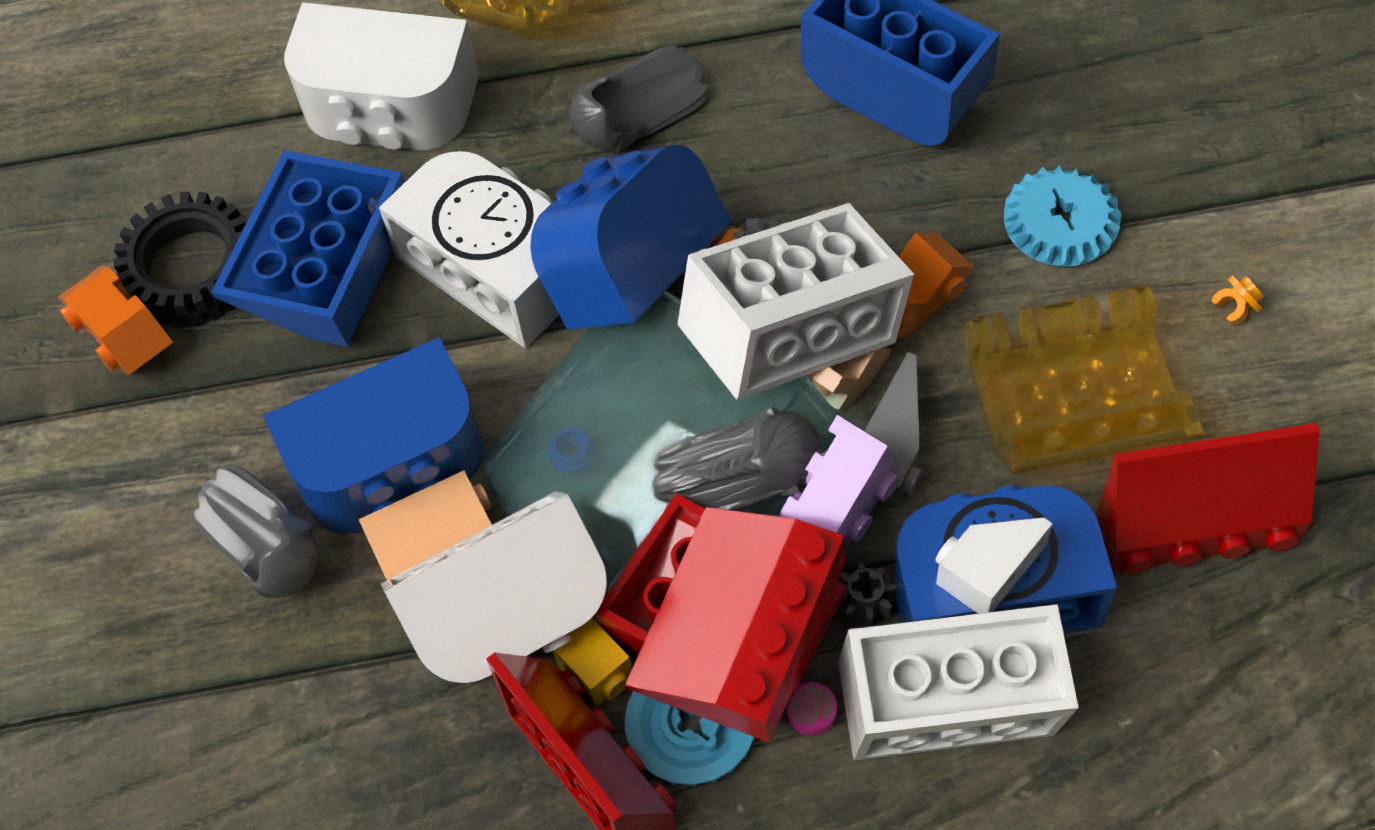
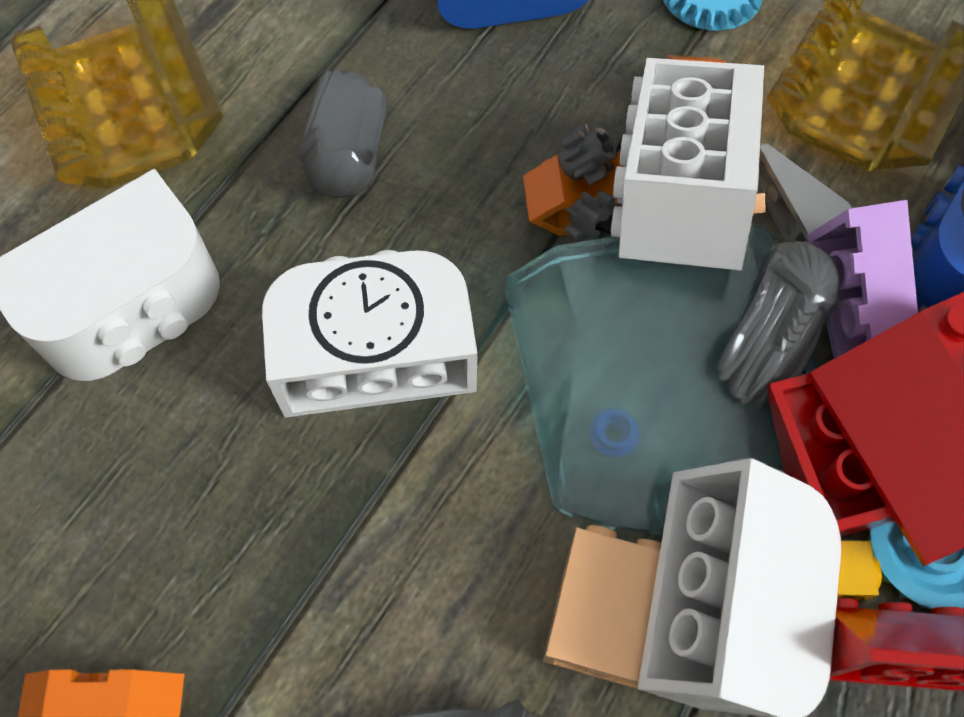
camera: 55 degrees left, 5 degrees up
black tyre [113,191,247,327] -> none
blue slope [211,150,406,347] -> none
blue brick [263,337,484,534] -> none
blue brick [530,144,732,330] -> none

